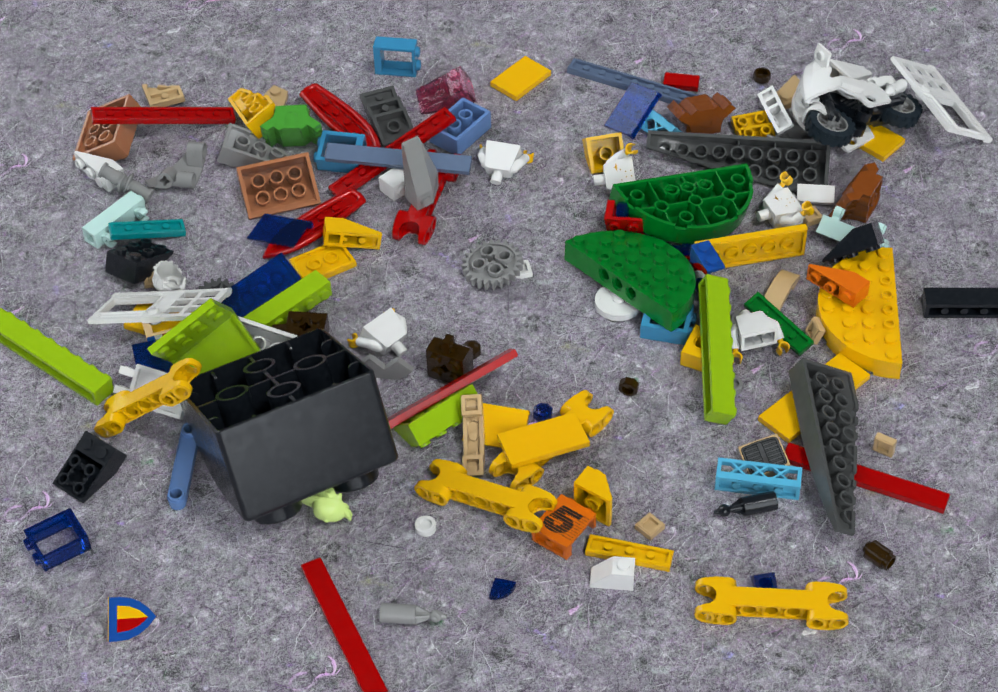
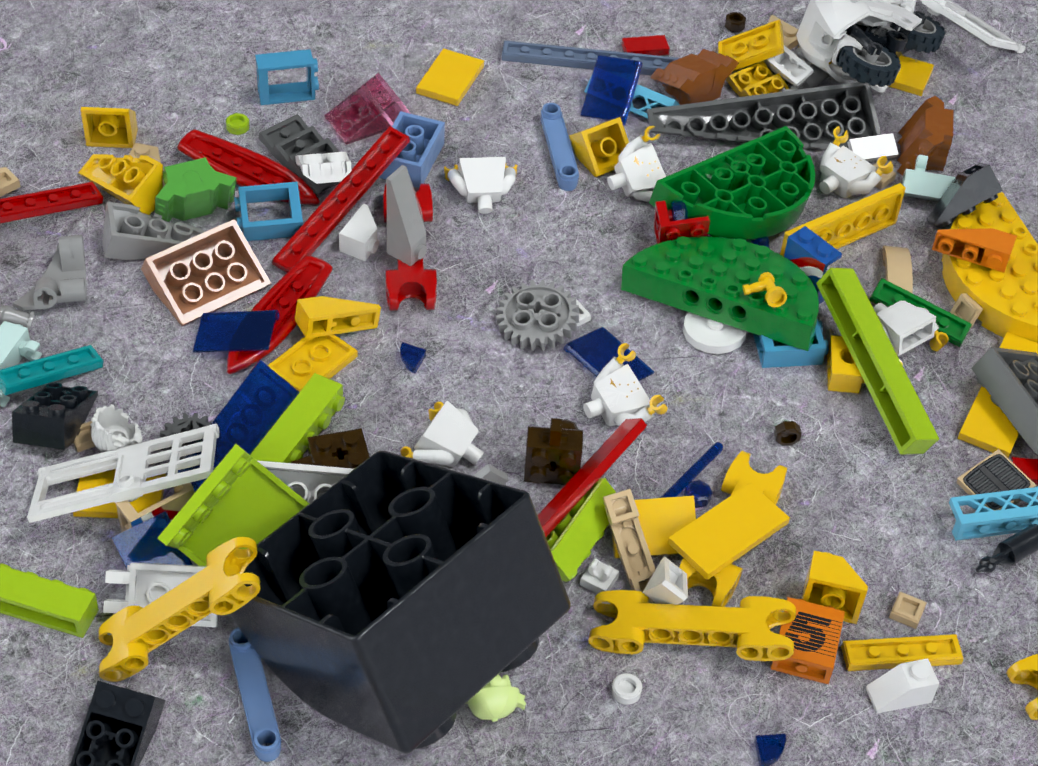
camera: 25 degrees left, 0 degrees up
sand blue tile [325,143,472,175] -> none
none -> yellow slope [80,107,138,148]
none -> lime tile [226,113,250,135]
none -> white slope [295,152,352,184]
none -> clear blue tile [400,342,426,374]
none -> medium blue piece [541,103,579,191]
none -> clear blue piece [564,327,654,381]
none -> white tile [580,559,619,594]
none -> white torso [583,343,668,426]
none -> white slope [642,556,688,605]
none -> clear blue piece [660,442,723,498]
none -> yellow tile [718,19,784,72]
none -> yellow piece [743,272,787,307]

